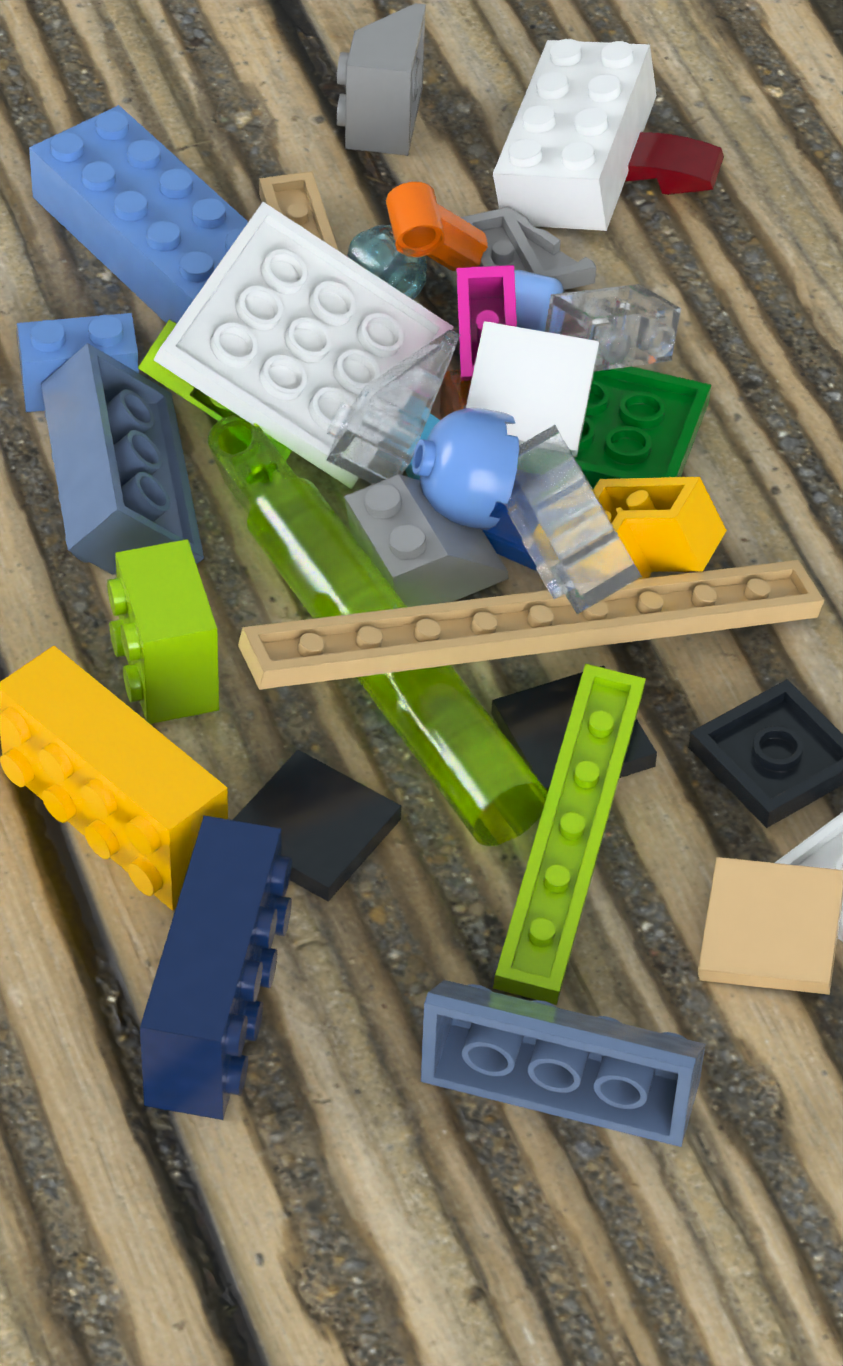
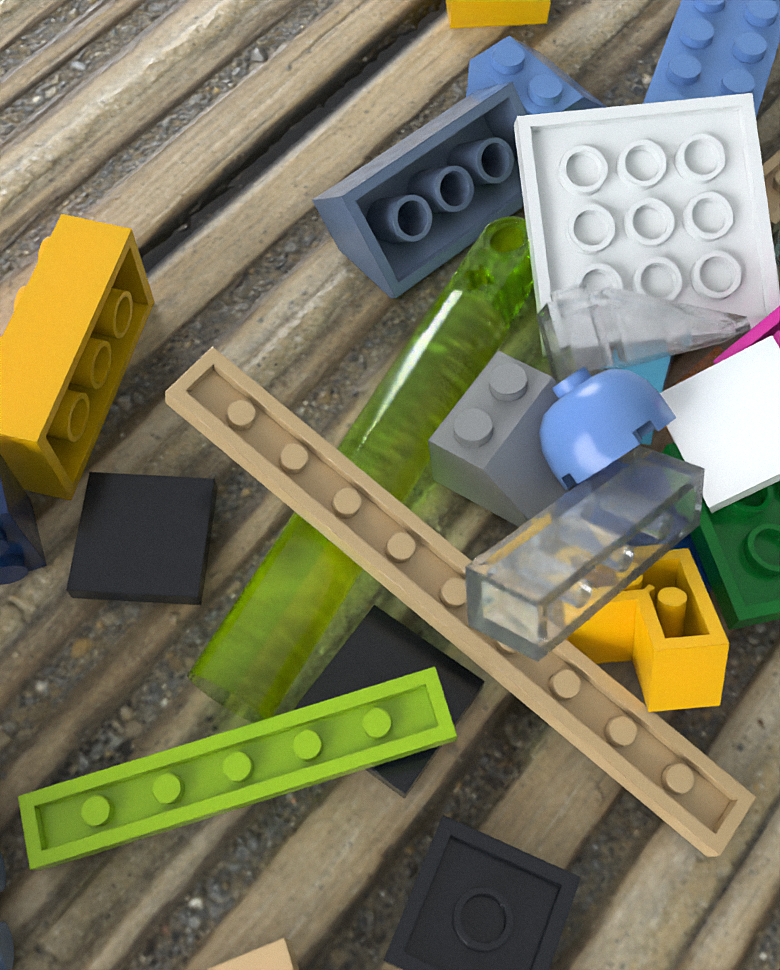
camera: 60 degrees right, 15 degrees up
lime brick [107,539,219,724] -> none

